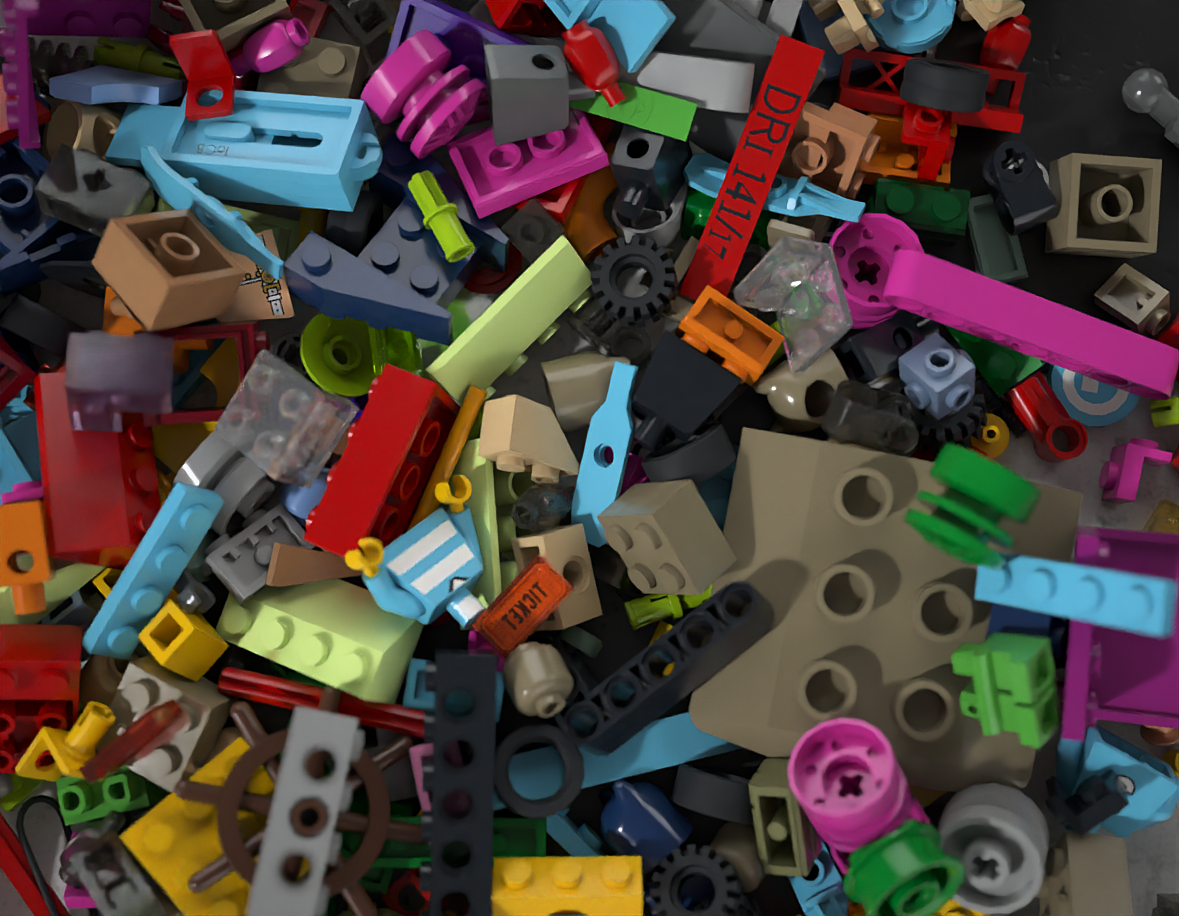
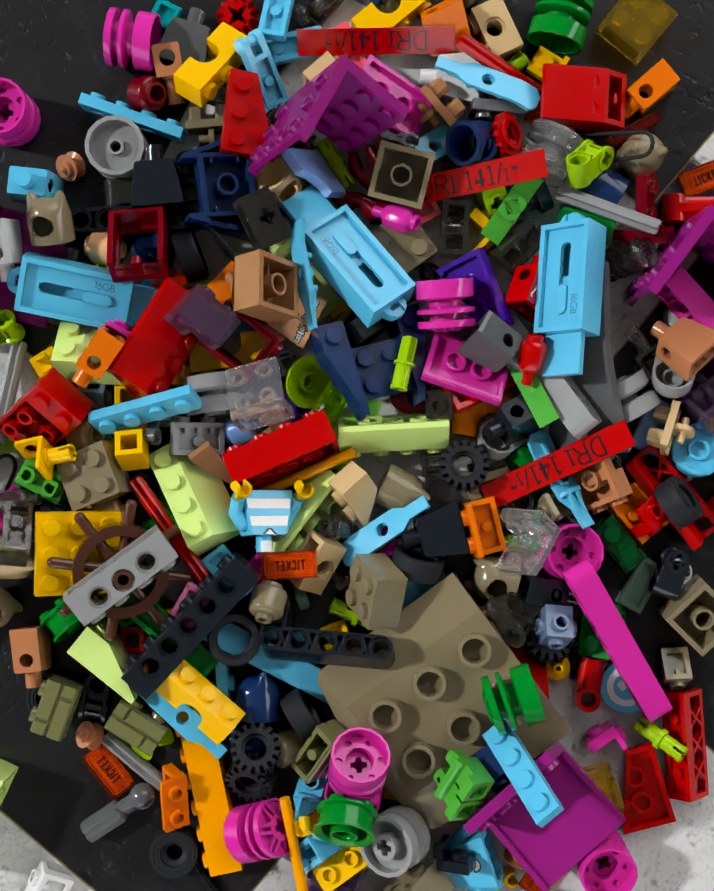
camera: 40 degrees right, 5 degrees up
clear red tile [79,699,183,783] -> none
red bracket [169,30,236,121] -> none

